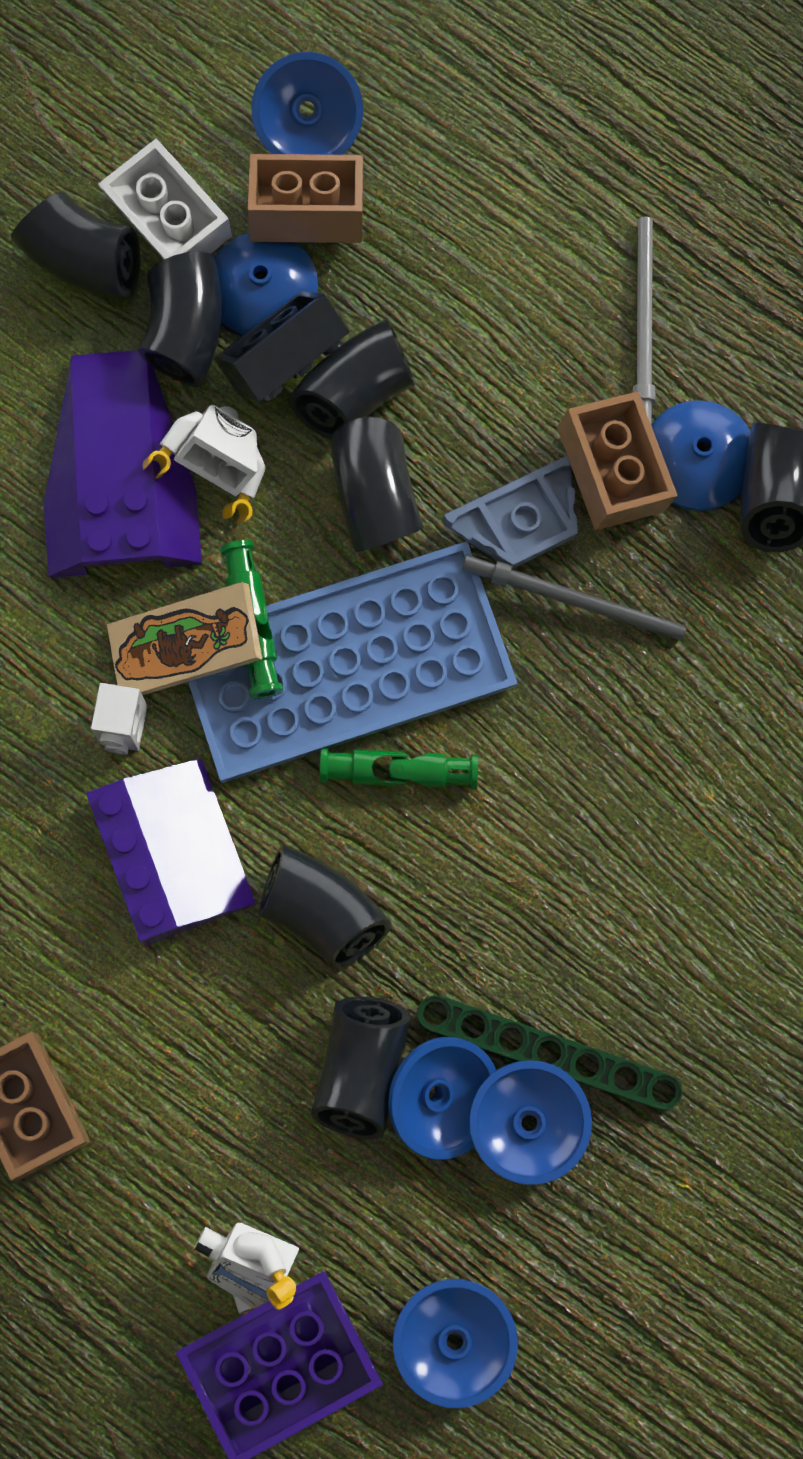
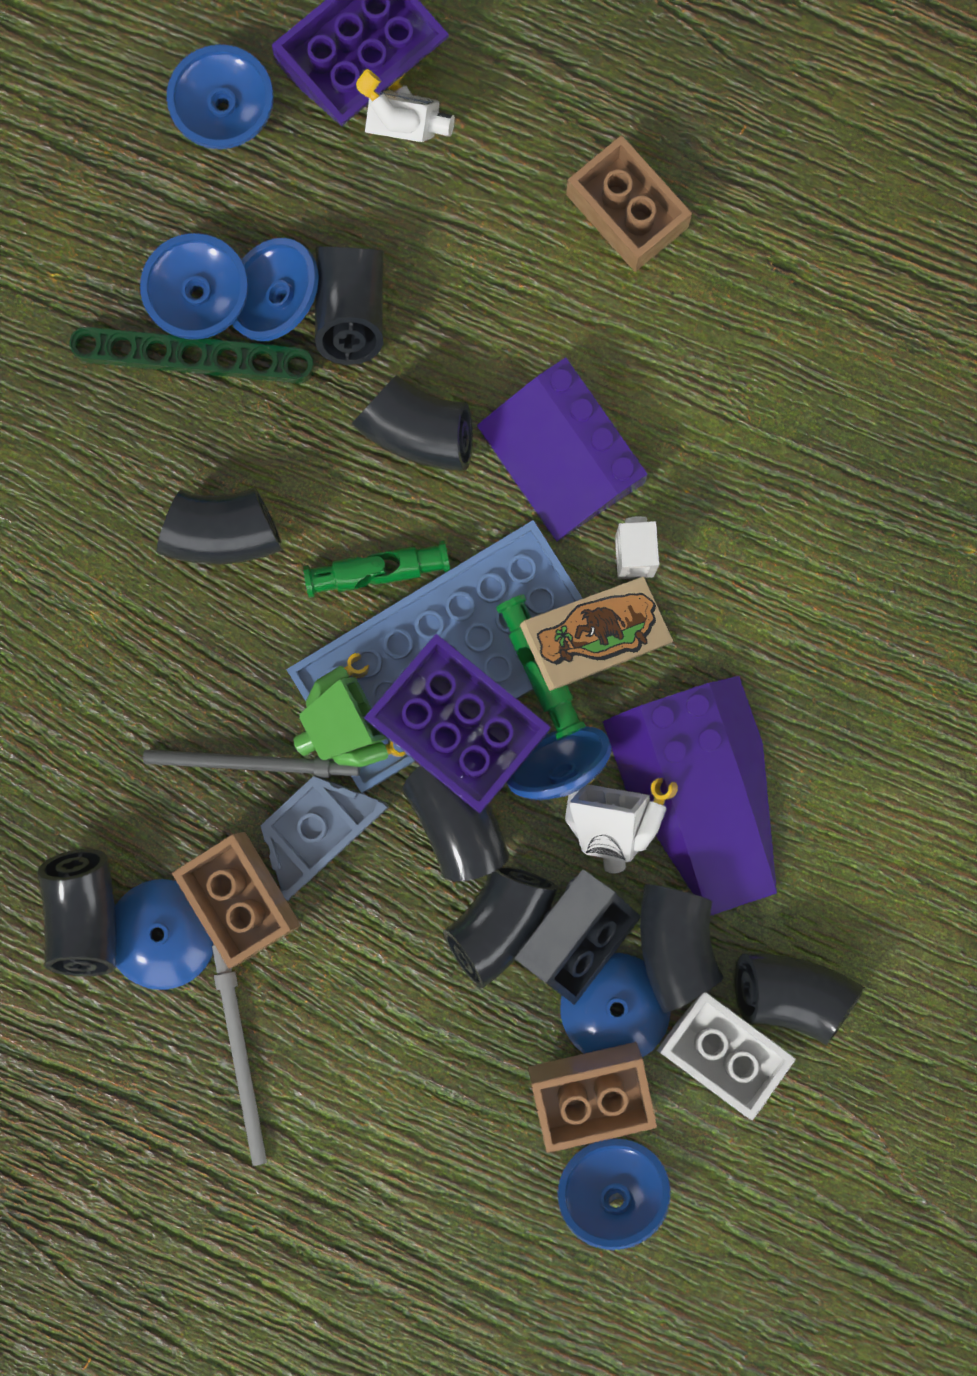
camera: 170 degrees right, 5 degrees up
none -> black brick [156,487,284,565]
none -> bright green torso [293,653,406,767]
none -> dark purple slope [364,634,551,814]
none -> blue dish [507,726,612,800]

